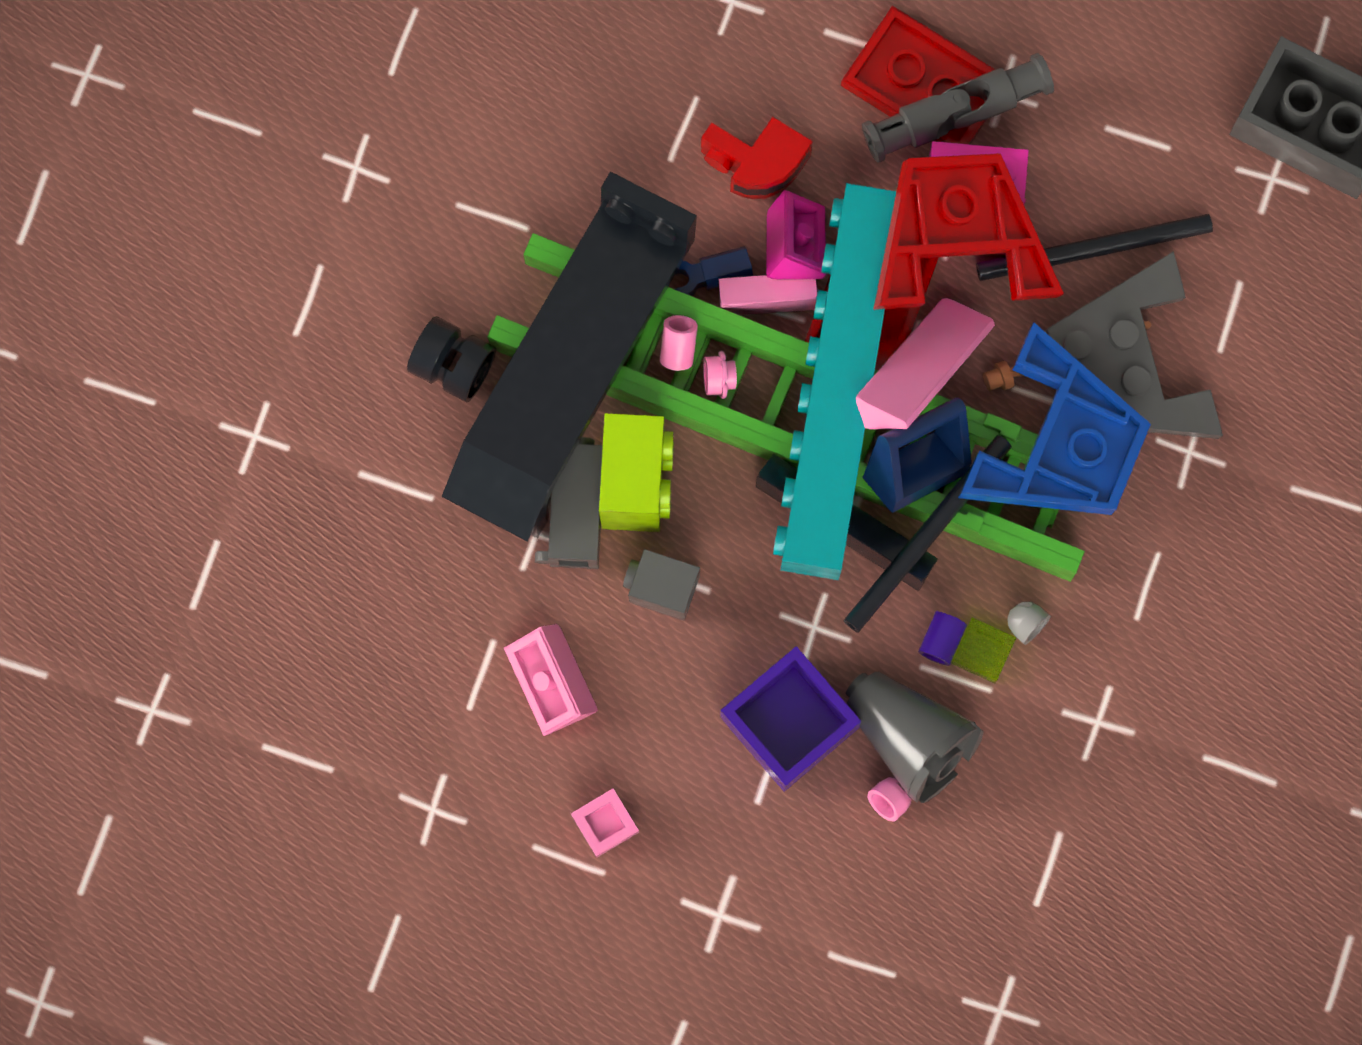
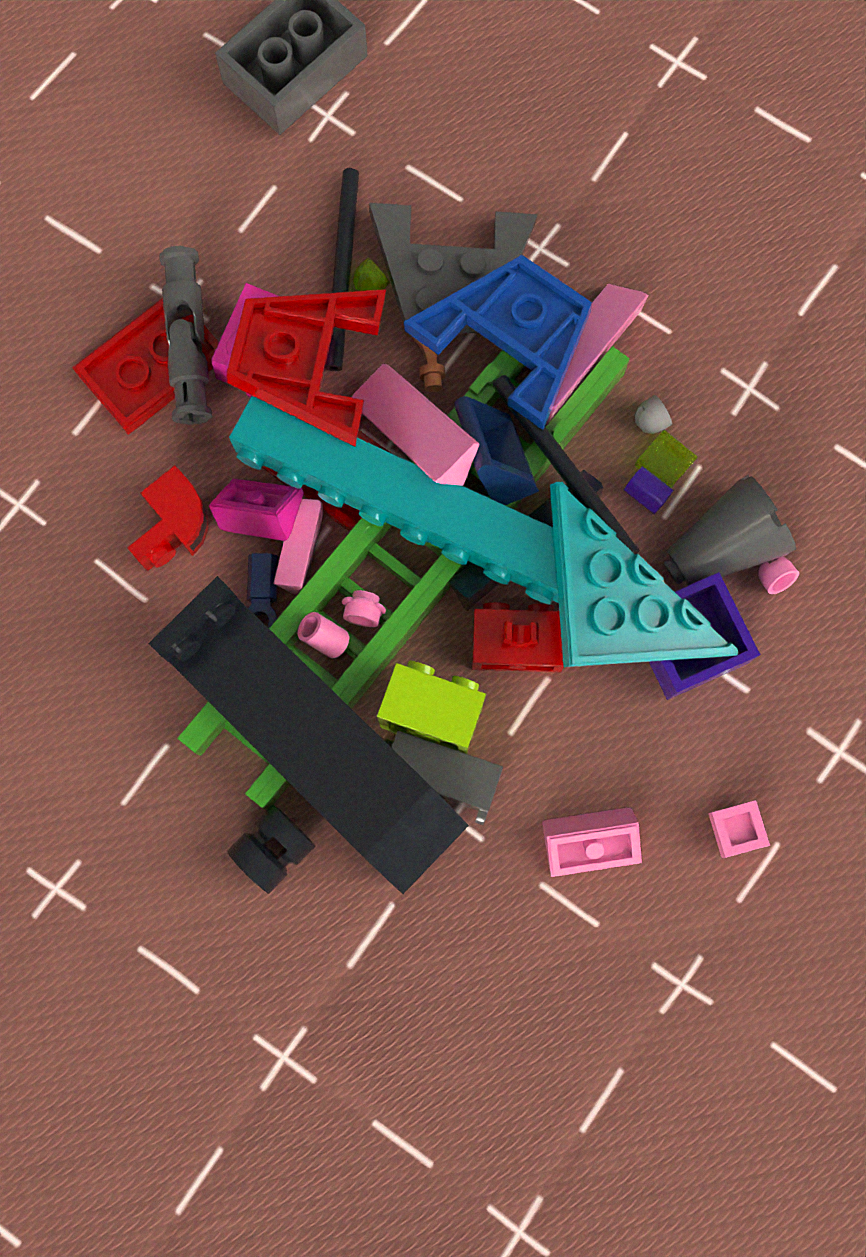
camera: 75 degrees left, 0 degrees up
dark grey brick [623,549,700,621] -> none
none -> clear neon green hinge [353,257,390,291]
none -> red brick [472,602,564,673]
none -> bright pink slope [546,284,649,426]
none -> teal tile [550,482,738,667]

